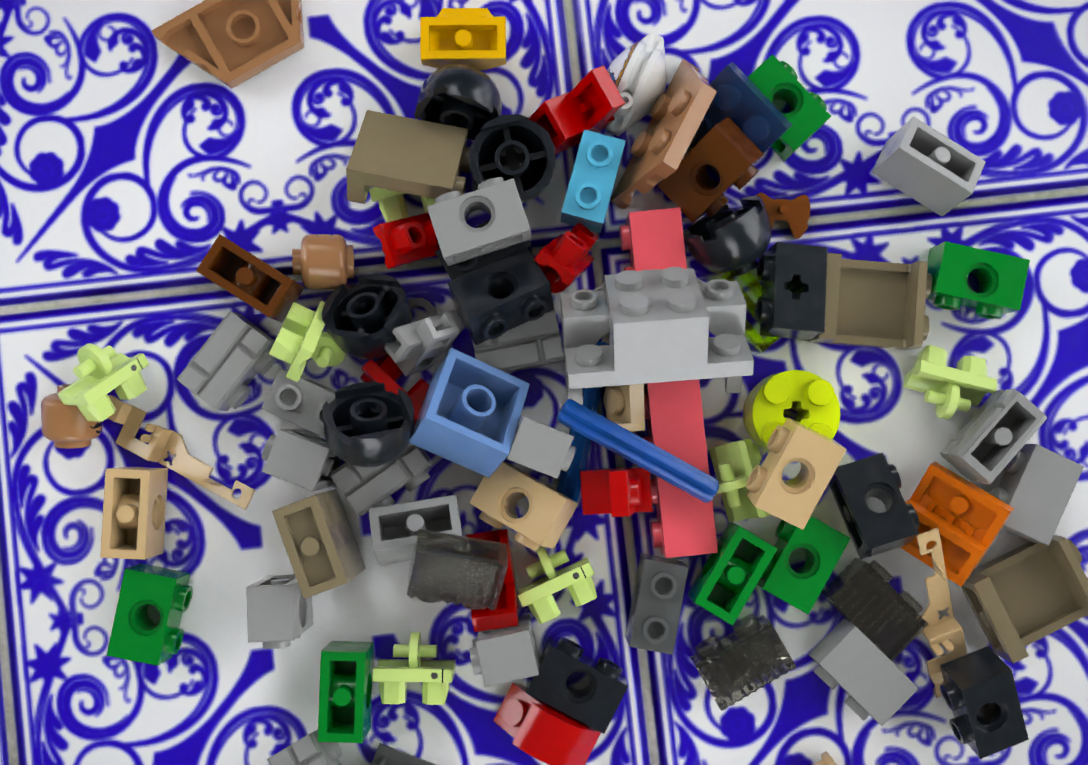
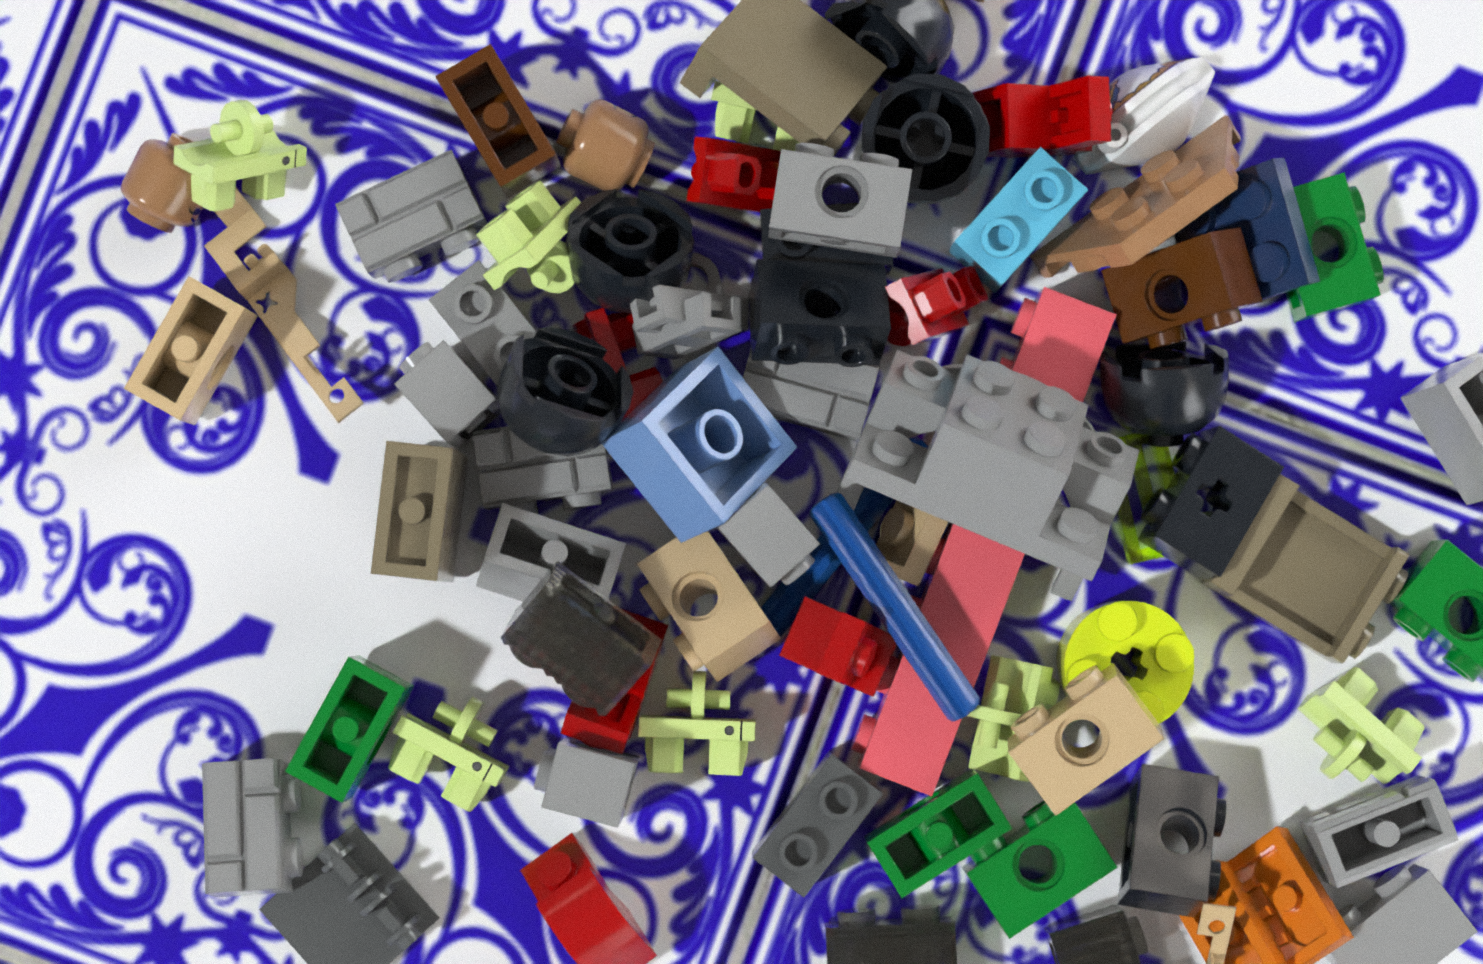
camera: 30 degrees right, 0 degrees up
green brick [106,563,193,666] -> none
light grey brick [246,574,313,649] -> none
black brick [526,637,628,734] -> none
dark orange piece [755,192,810,239] -> none

